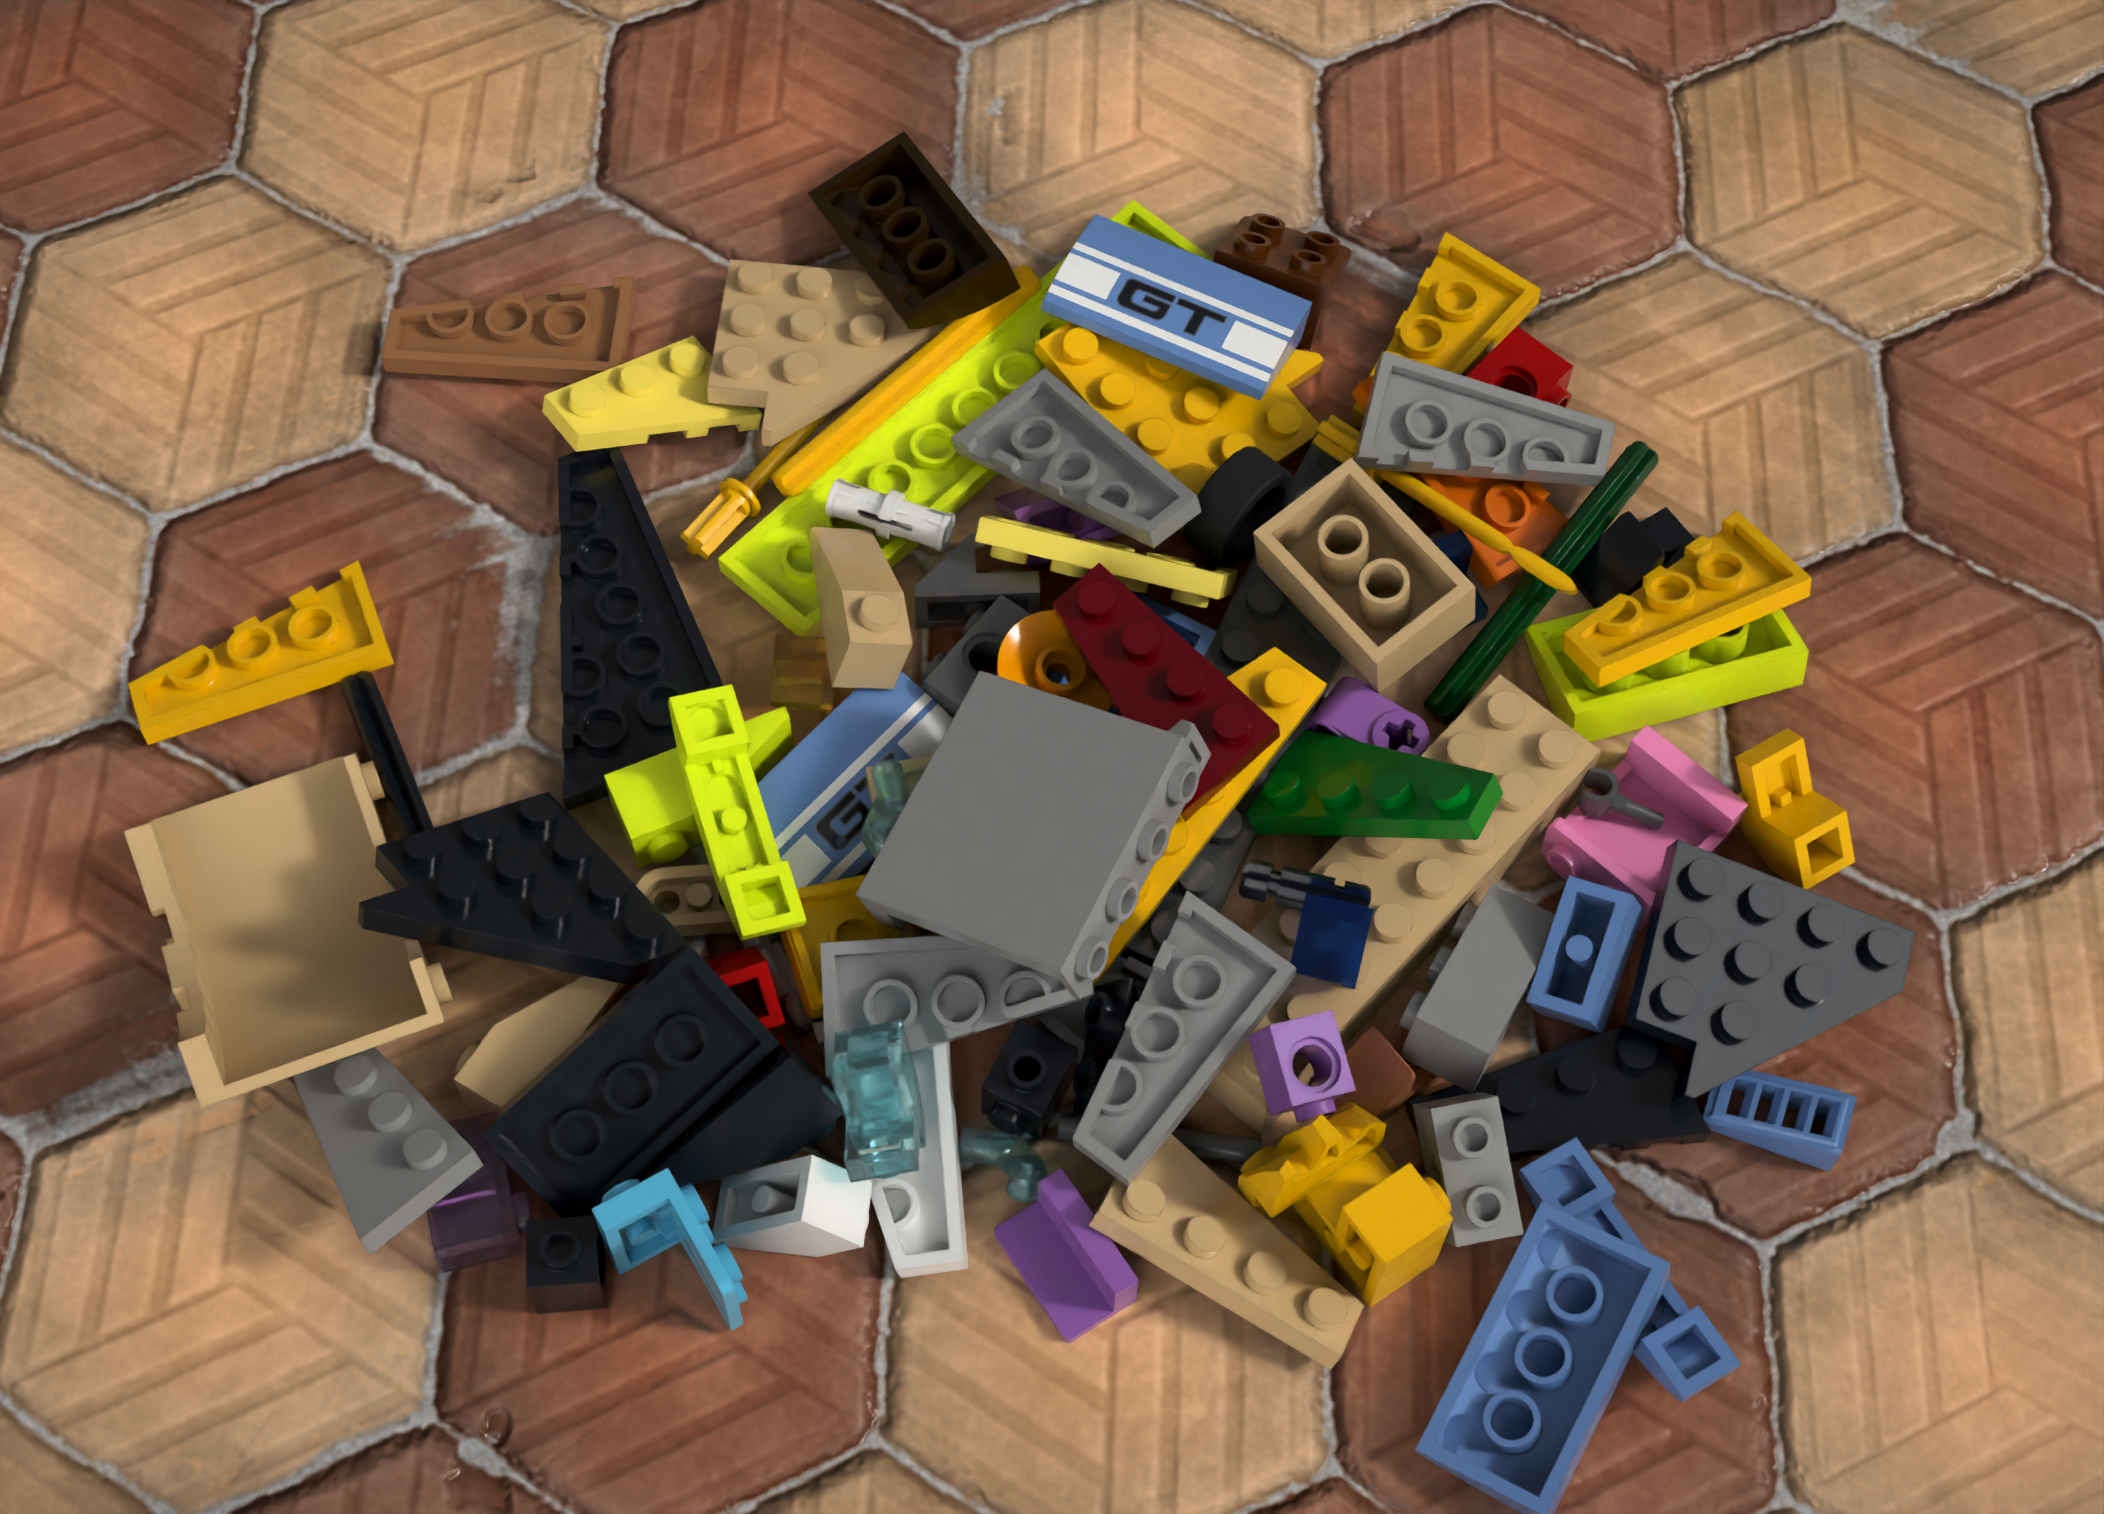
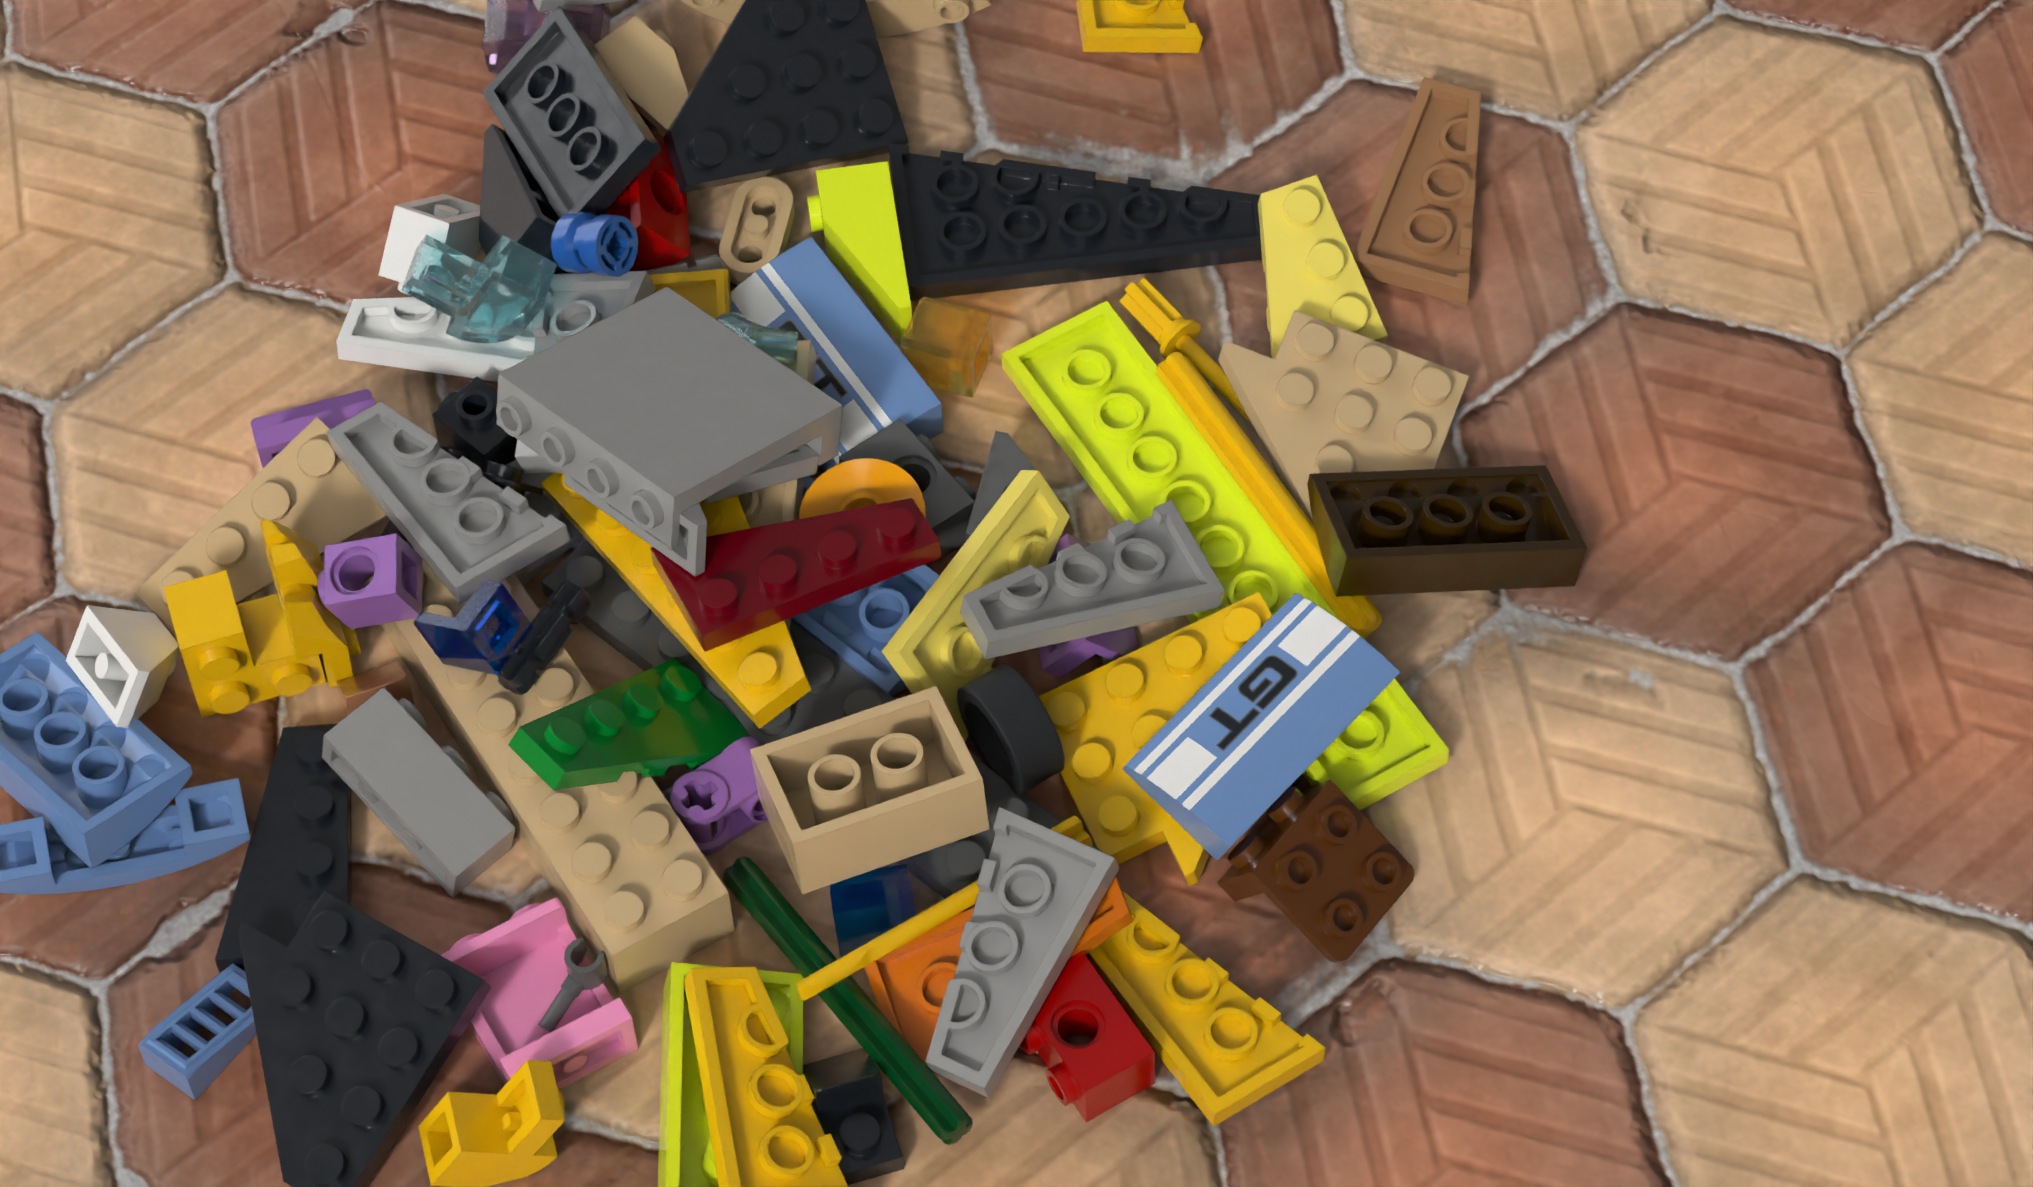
camera: 110 degrees right, 5 degrees down
black axle [341,671,434,839] -> none
black brick [526,1215,608,1314] -> none
medium azure bracket [592,1168,748,1331] -> none
neon yellow slope [668,684,807,941] -> none
tan slope [808,527,913,689] -> none
white pin [826,478,955,552] -> none
clear light blue arm [959,1127,1048,1202] -> none
light grey brick [1413,1092,1524,1247] -> none
medium blue brick [1526,875,1645,1034] -> none
none -> white slope [65,605,179,728]
none -> blue wheel [551,211,638,277]

